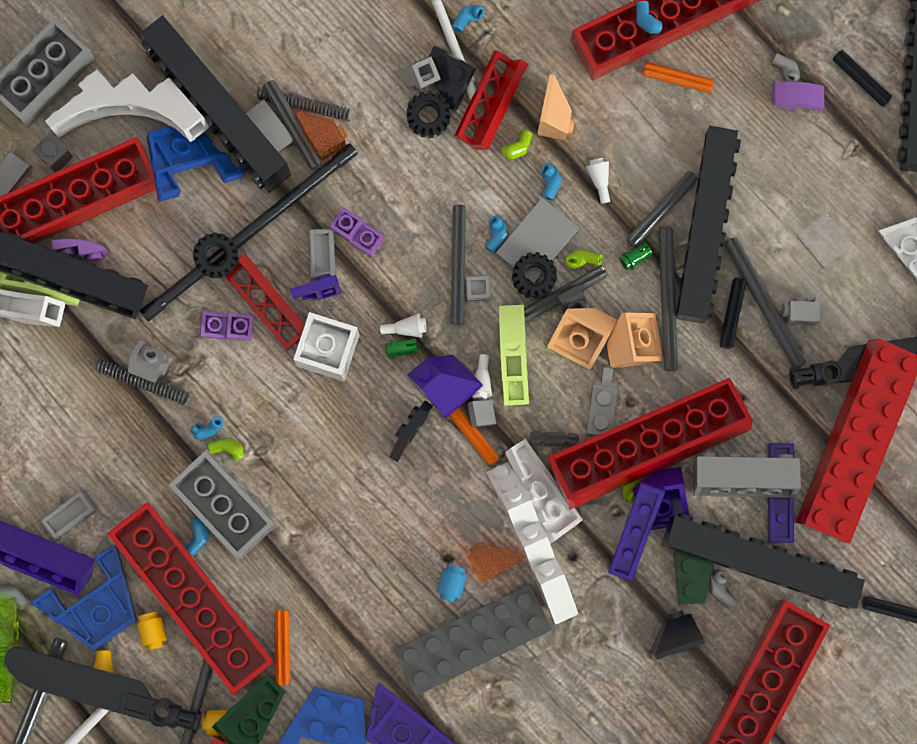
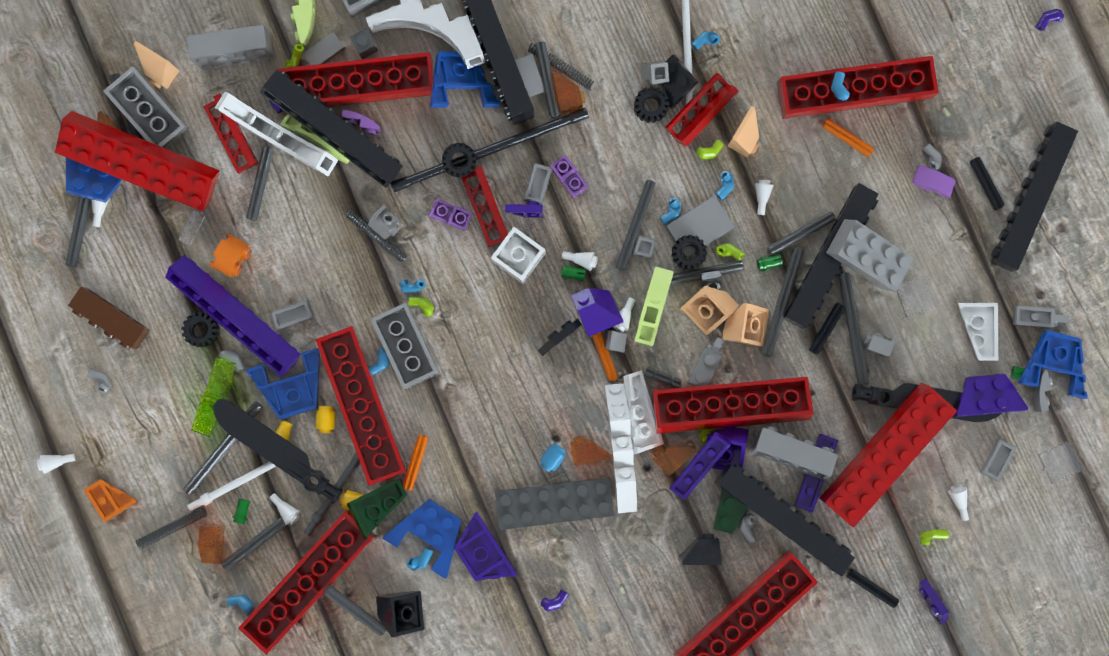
camera: 25 degrees right, 5 degrees up
none -> clear orange slope [652,446,697,476]
none -> light grey brick [826,219,914,292]

